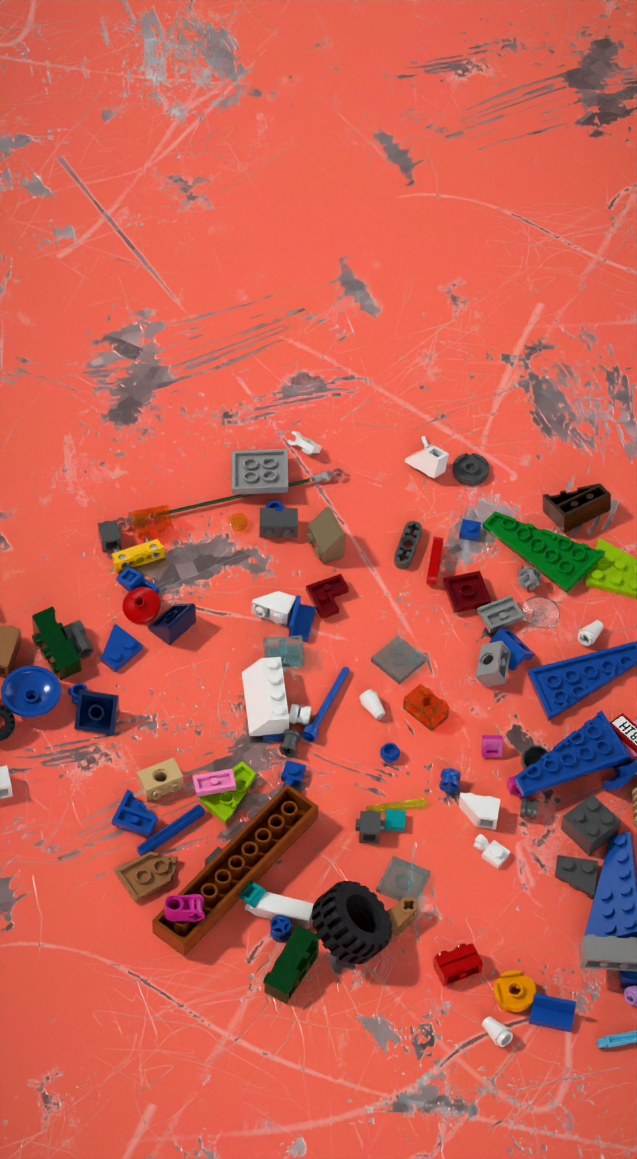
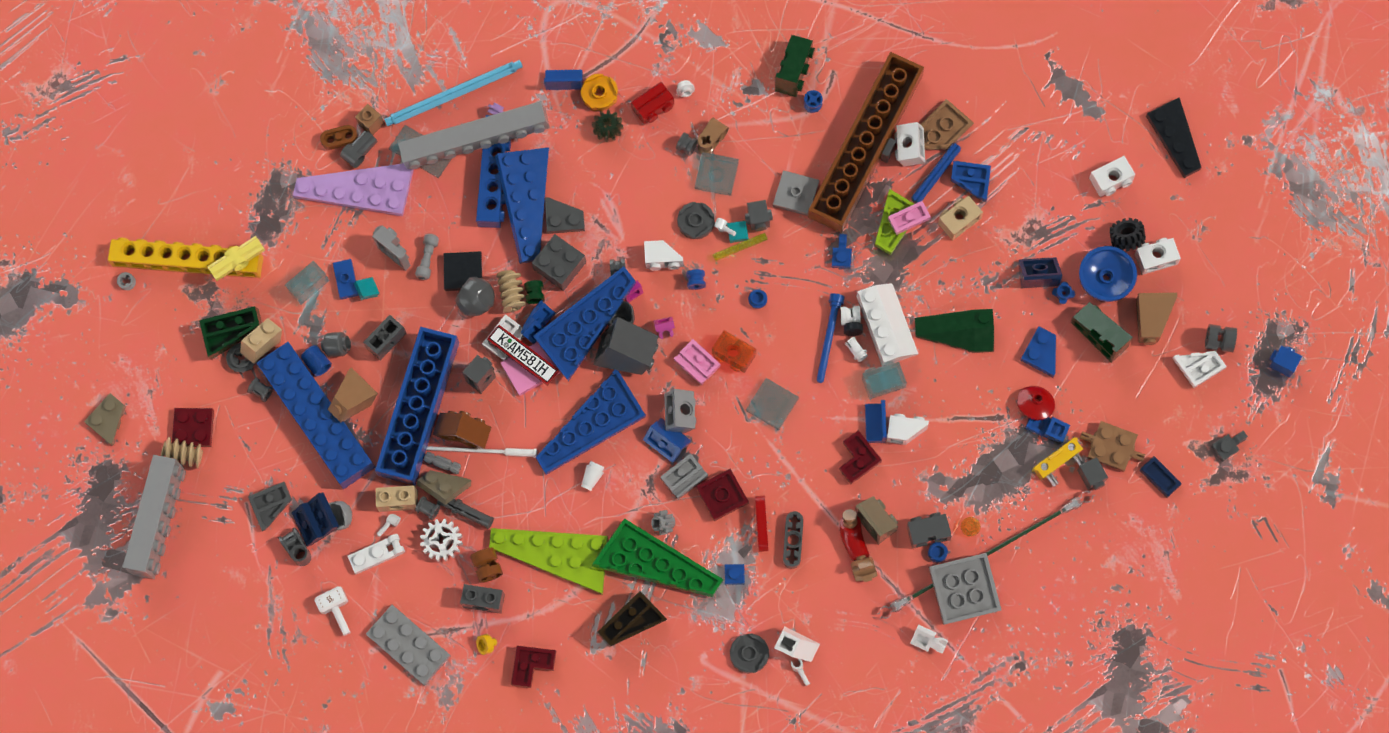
camera: 175 degrees right, 20 degrees up
dark grey piece [61,620,94,659] -> none
clear orange brick [128,504,173,537] -> none
dark blue slope [148,603,196,646] -> none
dark pink piece [164,894,205,922] -> none
teal tile [238,881,267,908] -> none
white piece [245,892,314,929] -> none
dark grey bush [279,730,301,756] -> none
black tyre [312,881,392,964] -> none
white cone [359,689,386,719] -> none
white plate [473,834,511,869] -> none
white cone [482,1016,513,1047] -> none
clear dish [522,596,560,628] -> none
none -> dark green wheel [524,280,545,304]
none -> gear [592,109,624,142]
none -> dark grey slope [593,317,658,375]
none -> bright pink plate [674,339,721,385]
none -> white plate [676,80,695,97]
none -> dark grey wheel [676,132,698,156]
none -> dark grey tile [677,202,715,239]
none -> white hand [714,218,736,236]
none -> light grey plate [773,170,819,216]
none -> piece [839,509,877,582]
none -> black tile [844,322,863,336]
none -> white pin [845,337,868,362]
none -> white brick [894,122,925,167]
none -> dark green wedge [915,309,994,353]
none -> medium nougat plate [1080,421,1145,472]
none -> dark blue tile [1139,456,1182,498]

